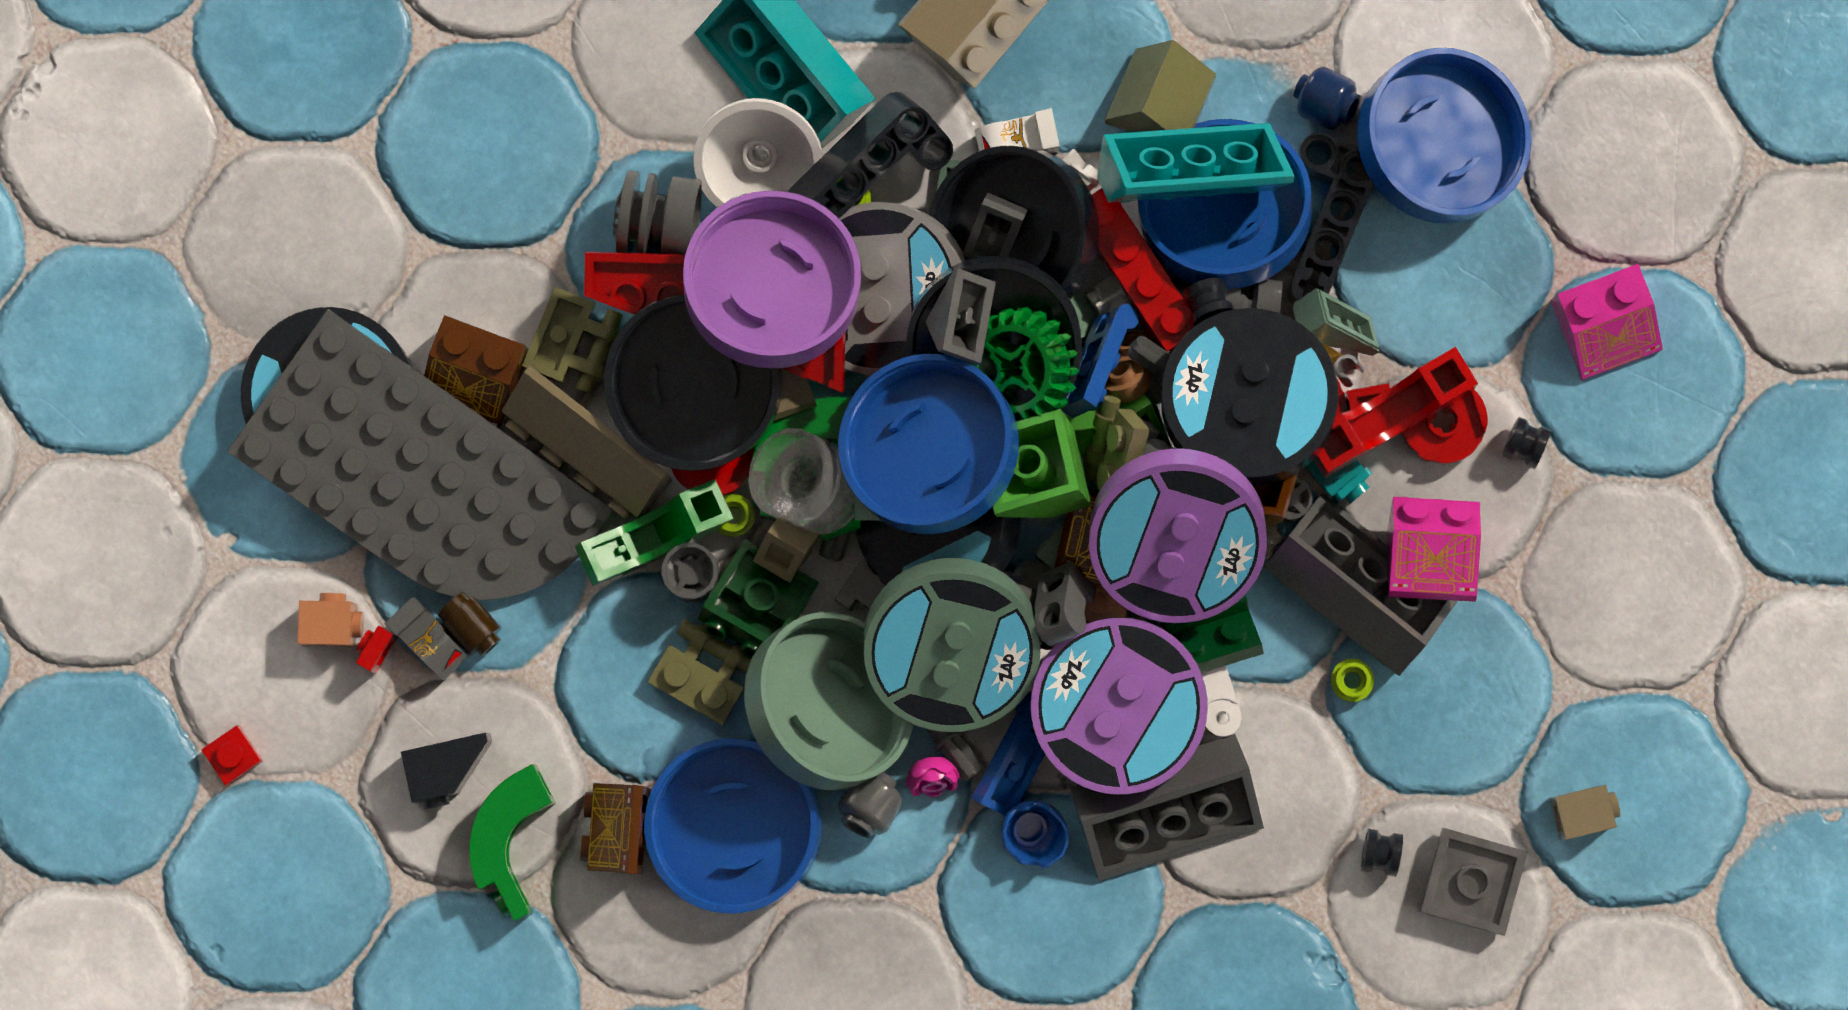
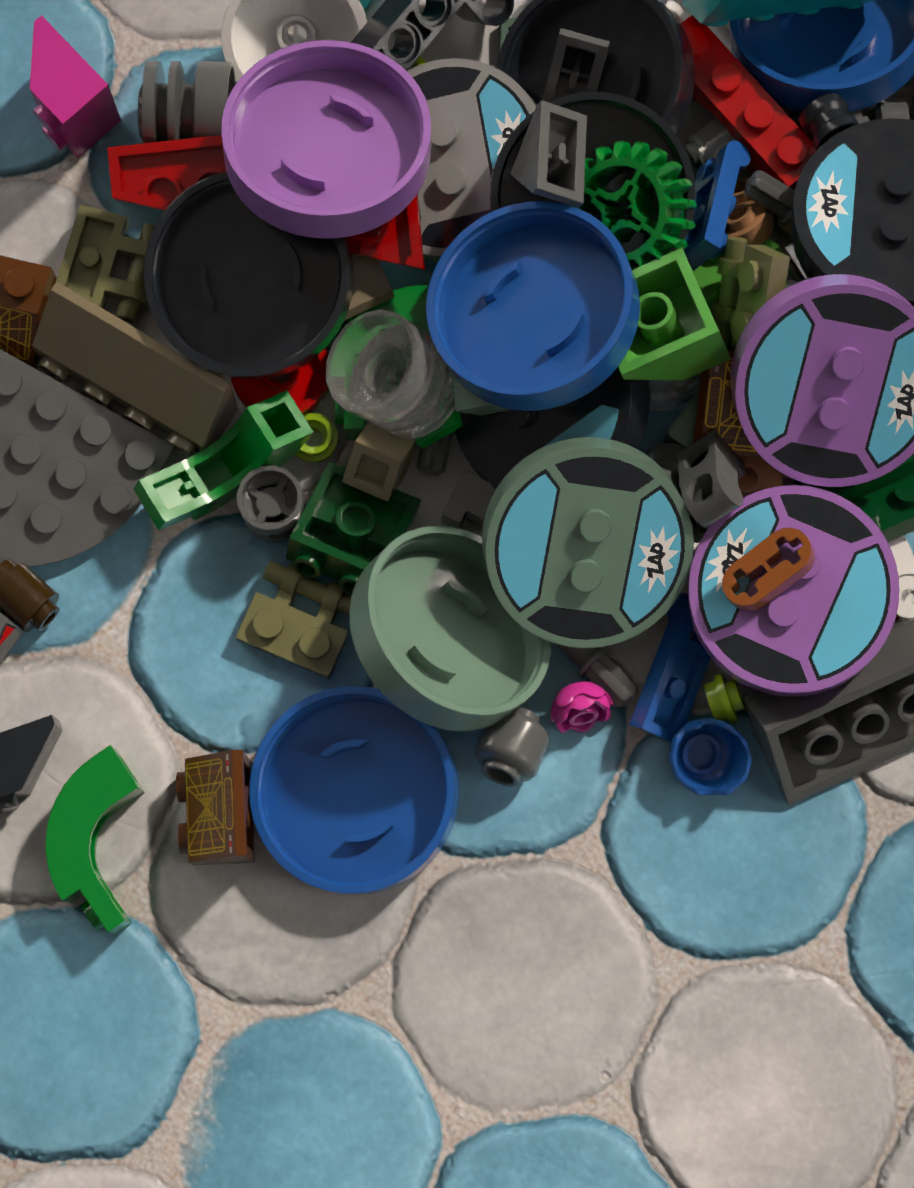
camera: 10 degrees left, 5 degrees down
none -> dark pink slope [30,15,121,158]
none -> lime plate [704,673,745,724]
none -> dark orange beam [722,527,815,611]

